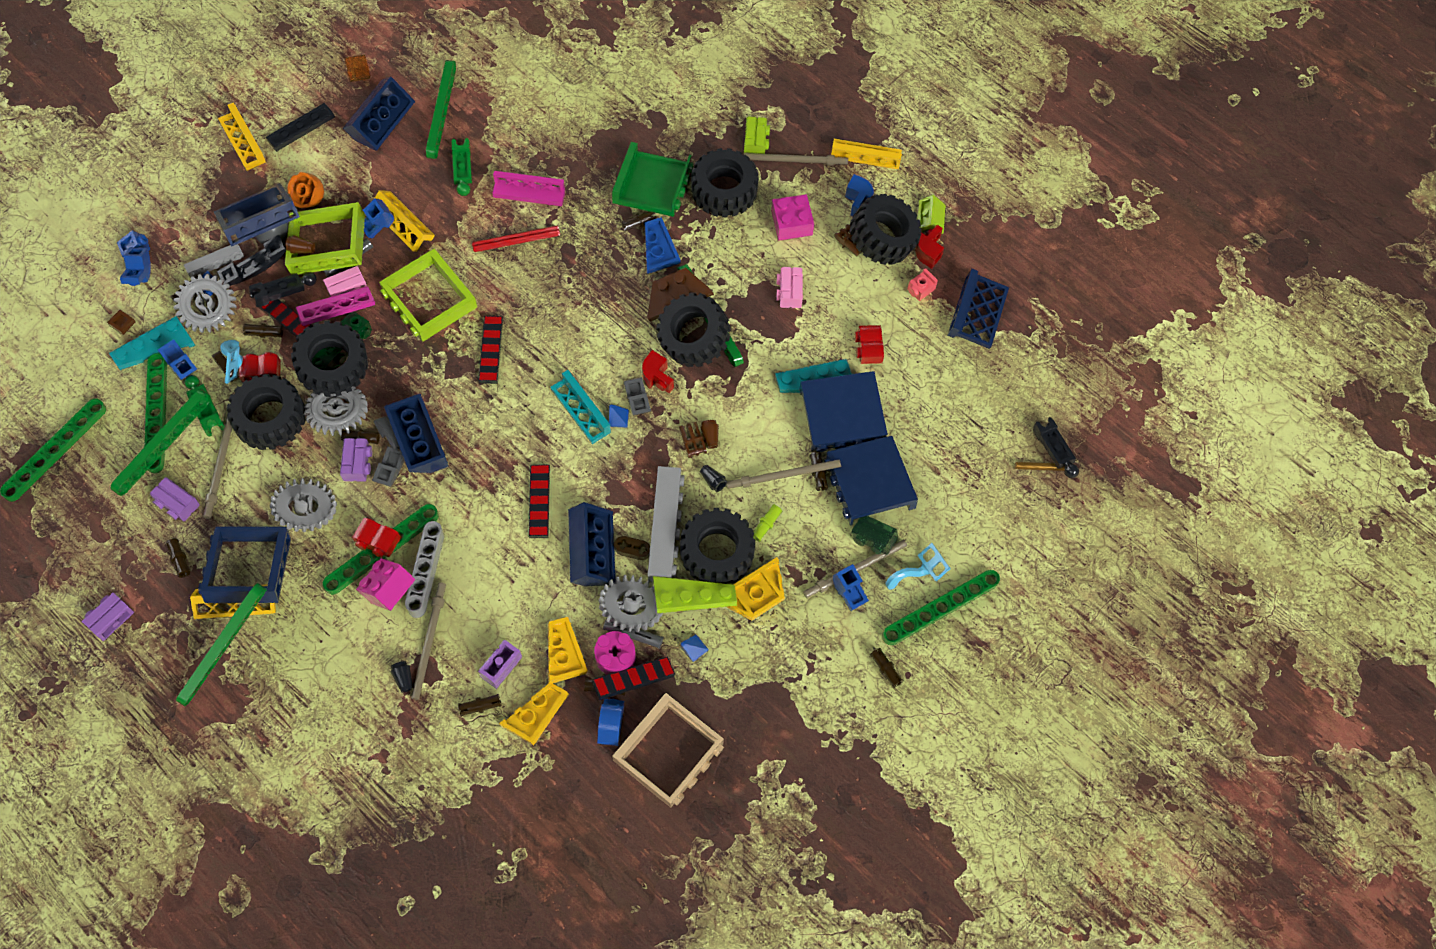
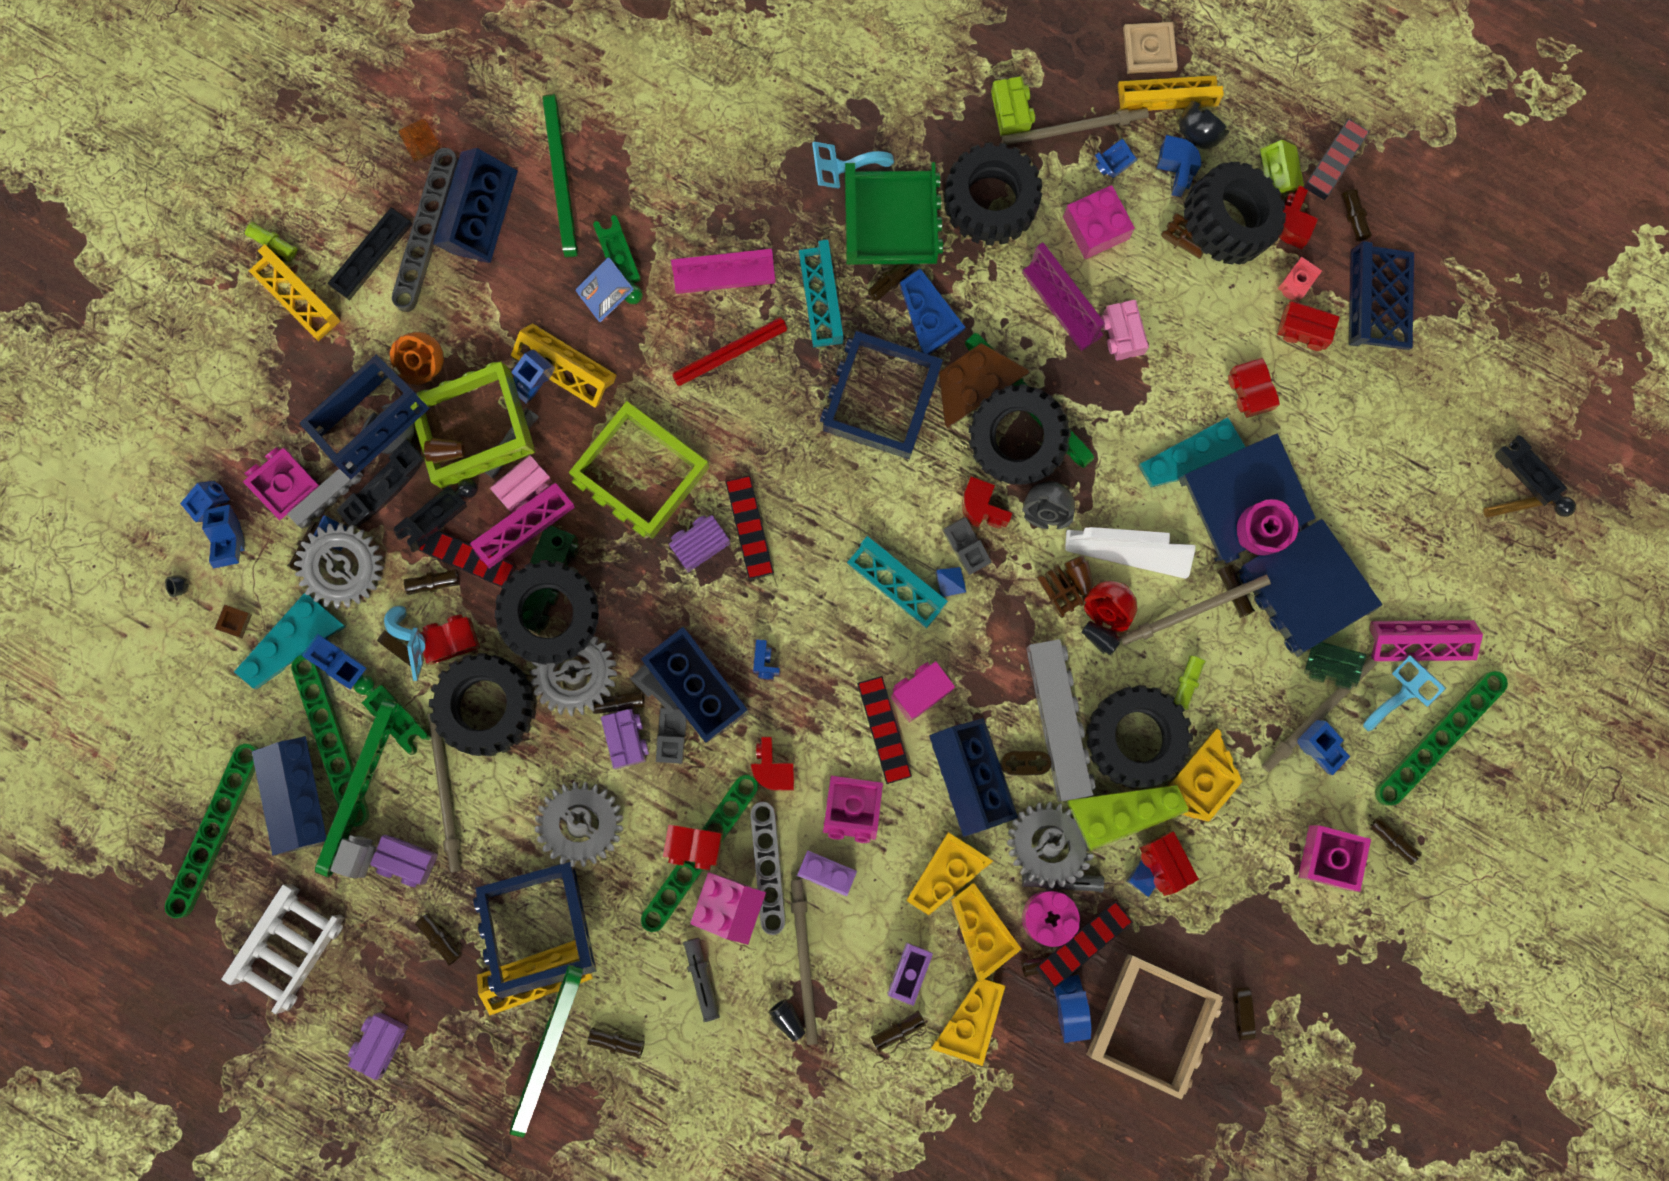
camera: 15 degrees left, 15 degrees up
none -> black hinge [165,575,189,597]
none -> white fence [221,884,345,1014]
none -> dark pink plate [243,447,320,521]
none -> lime pin [245,222,298,262]
none -> dark blue slope [252,736,327,856]
none -> light grey brick [330,835,377,879]
none -> dark grey beam [391,148,458,312]
none -> sticker [576,258,633,322]
none -> dark brown pin [587,1027,645,1059]
none -> medium lavender brick [669,515,730,572]
none -> dark grey pin [683,938,720,1022]
none -> red brick [751,737,794,791]
none -> blue bracket [753,639,780,680]
none -> medium lavender brick [797,850,857,896]
none -> teal fence [799,240,843,348]
none -> medium azure piece [812,141,894,188]
none -> dark blue window [820,331,943,460]
none -> dark pink plate [823,776,883,843]
none -> dark pink brick [891,661,955,723]
none -> yellow wing [906,832,993,915]
none -> magenta fence [1022,242,1105,351]
none -> dark grey cylinder [1022,481,1075,529]
none -> white wedge [1065,527,1195,579]
none -> red cylinder [1084,581,1138,632]
none -> blue bracket [1095,138,1138,179]
none -> tan tile [1123,22,1178,74]
none -> red brick [1139,831,1199,896]
none -> black cylinder [1179,101,1230,149]
none -> dark brown beam [1233,987,1256,1041]
none -> dark pink brick [1237,499,1298,555]
none -> red brick [1277,301,1340,351]
none -> dark pink brick [1298,825,1371,892]
none -> tile [1303,118,1370,201]
none -> dark brown pin [1341,189,1372,242]
none -> dark pink fence [1369,620,1483,661]

